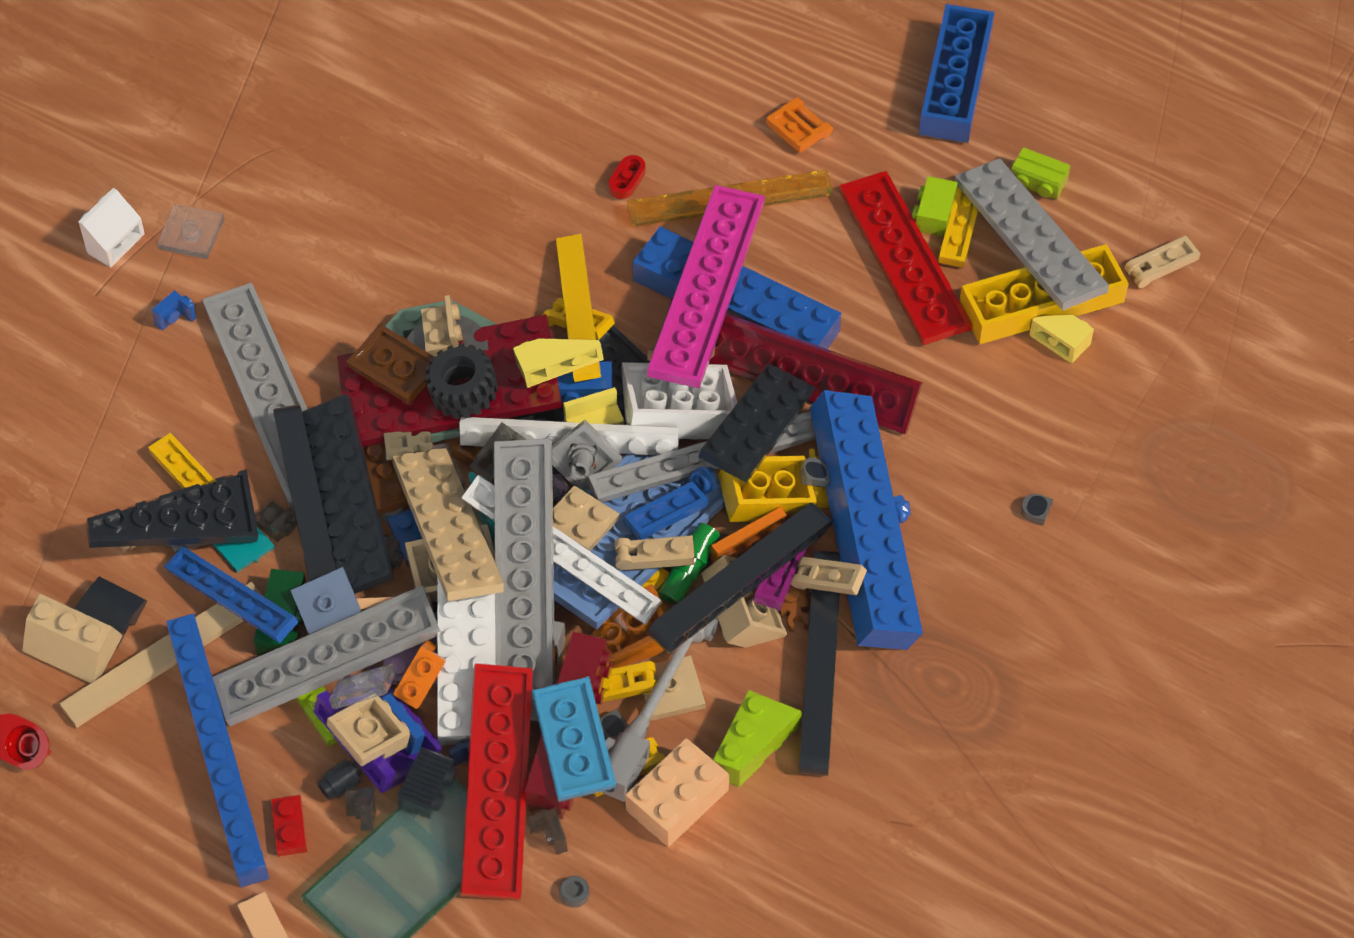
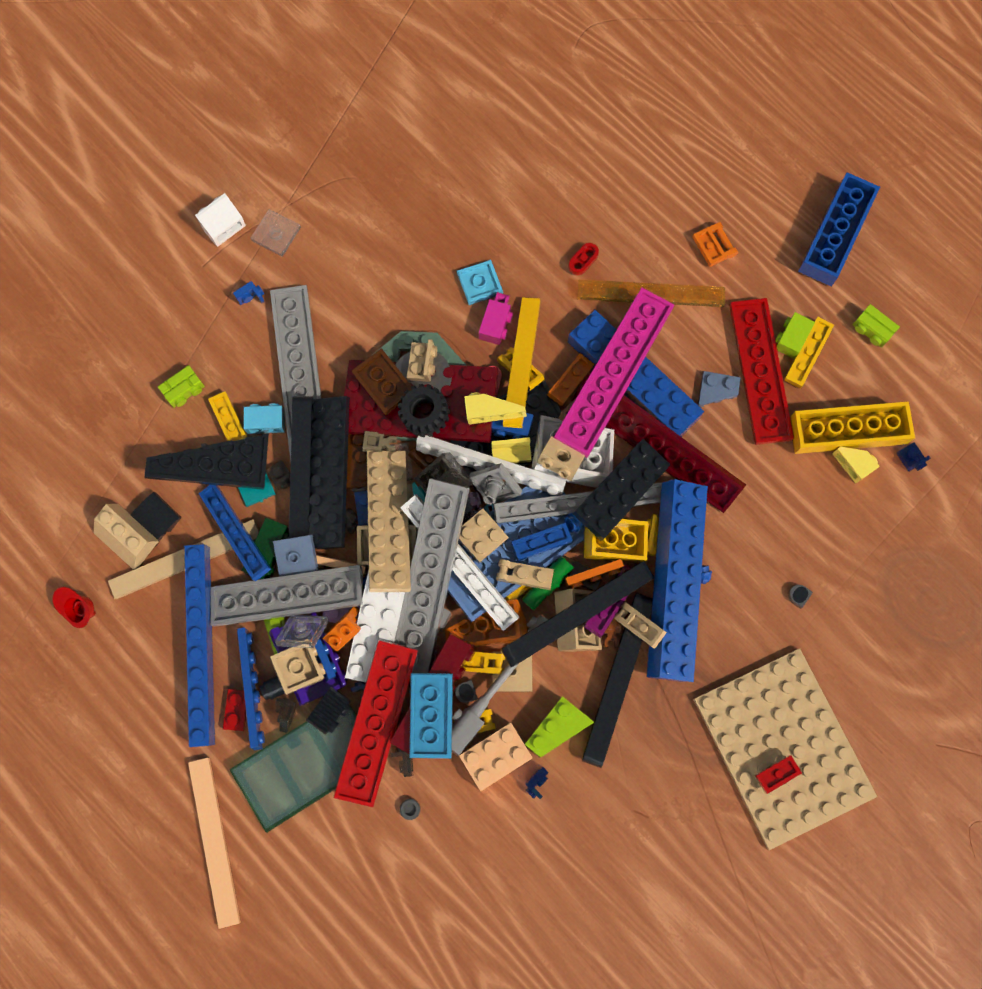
camera: 15 degrees right, 20 degrees up
dark grey tile [799,457,830,487] -> none
light grey plate [955,158,1109,311] -> none
tan plate [1124,236,1201,288] -> none
none -> lime brick [157,365,205,408]
none -> blue plate [237,627,265,750]
none -> medium azure brick [244,403,285,434]
none -> medium azure tile [457,260,503,305]
none -> dark pink brick [479,292,513,345]
none -> clear blue bracket [525,766,549,799]
none -> tan brick [537,436,585,481]
none -> orange plate [547,353,594,406]
none -> tan plate [693,649,877,850]
none -> sand blue wing [698,371,741,407]
none -> red plate [755,755,802,794]
none -> clear blue bracket [896,442,931,472]

